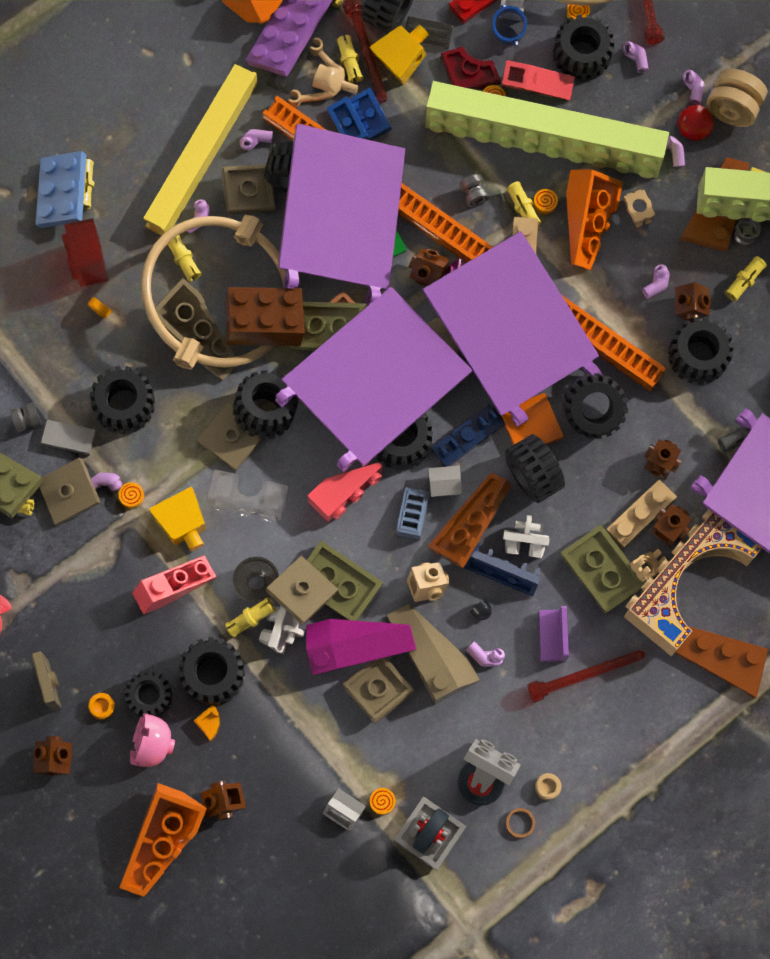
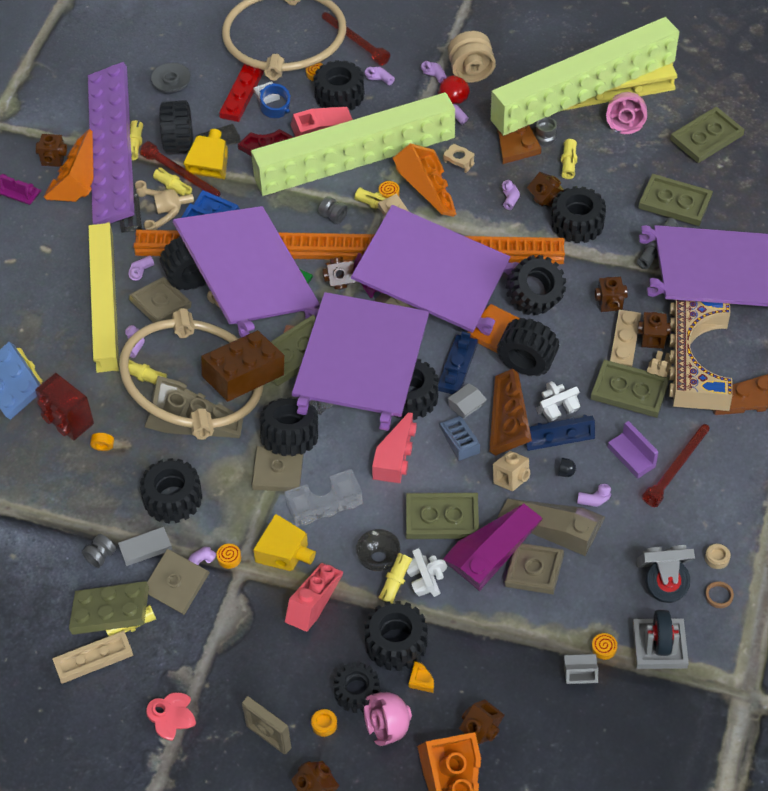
camera: 30 degrees left, 20 degrees down
dark tan plate [266,556,338,625] -> none

